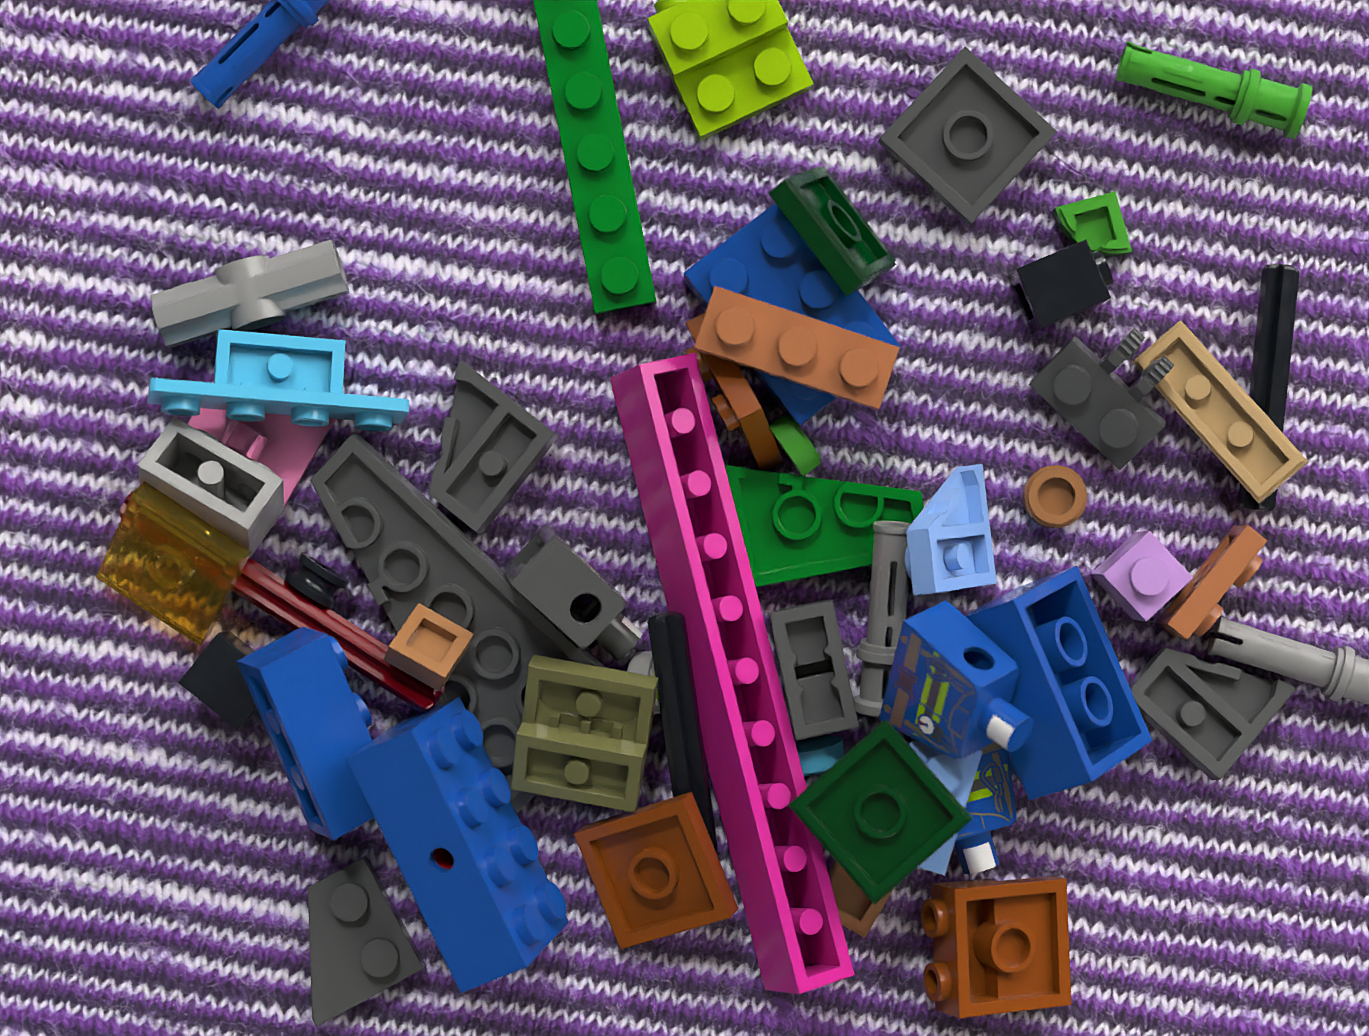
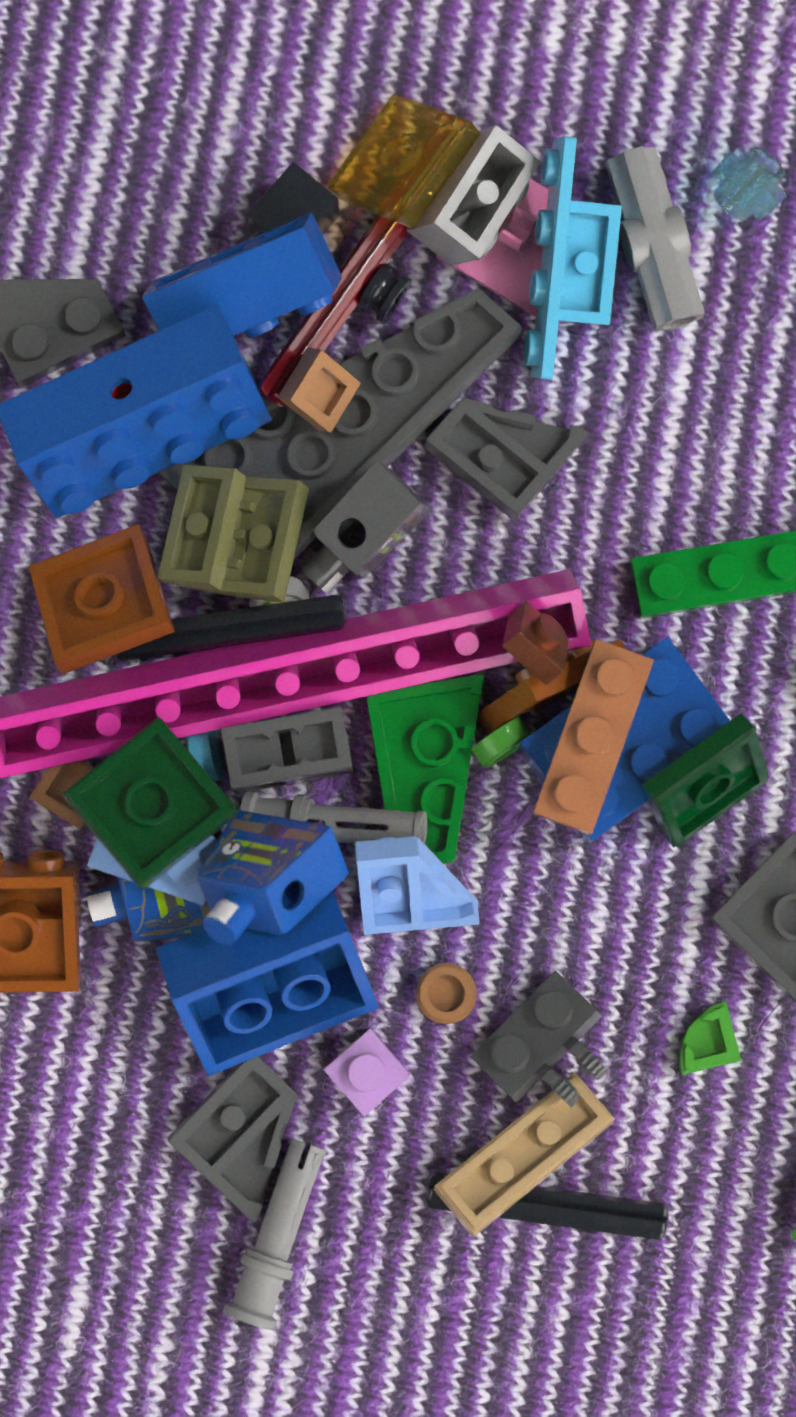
camera: 90 degrees right, 5 degrees down
black brick [1008,240,1113,333] -> none
nougat plate [1156,525,1267,640] -> none
none -> copper plate [502,601,569,686]
none -> clear light blue gear [712,147,787,221]

